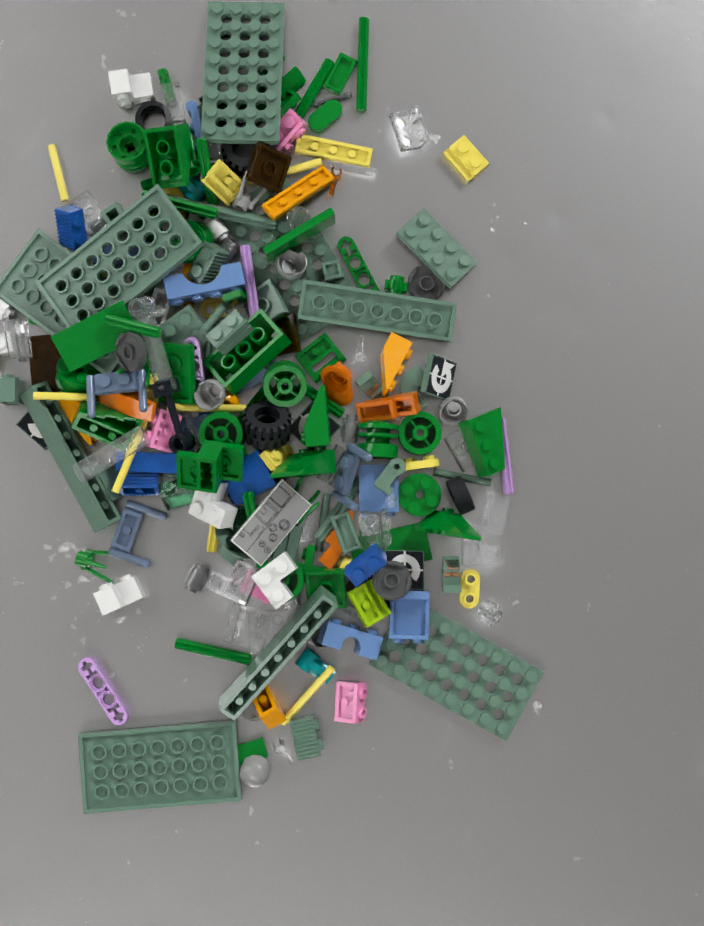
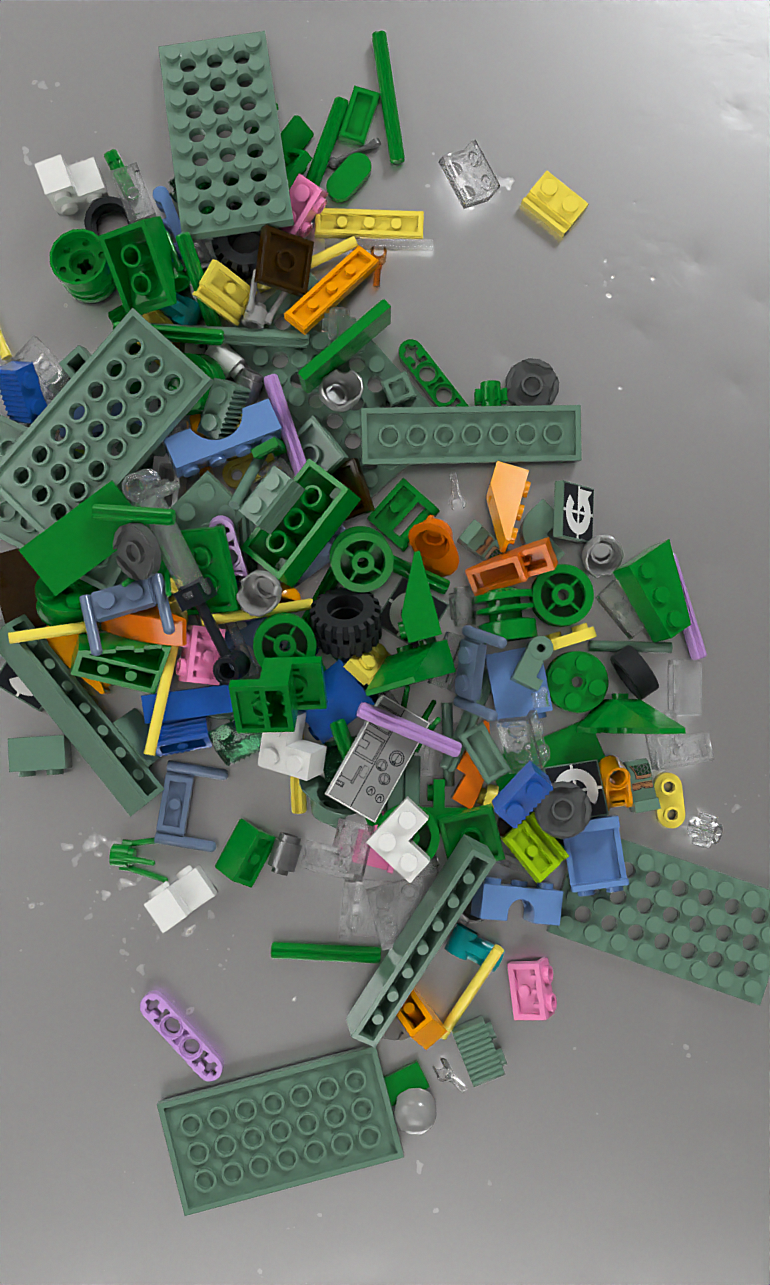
camera: 15 degrees left, 0 degrees up
clear plate [71,425,151,484] -> none
sand green plate [396,208,477,289] -> none
none -> sand green brick [8,735,72,777]
none -> green panel [215,819,277,888]
none -> lavender axle [356,702,462,757]
none -> light orange piece [598,755,633,811]

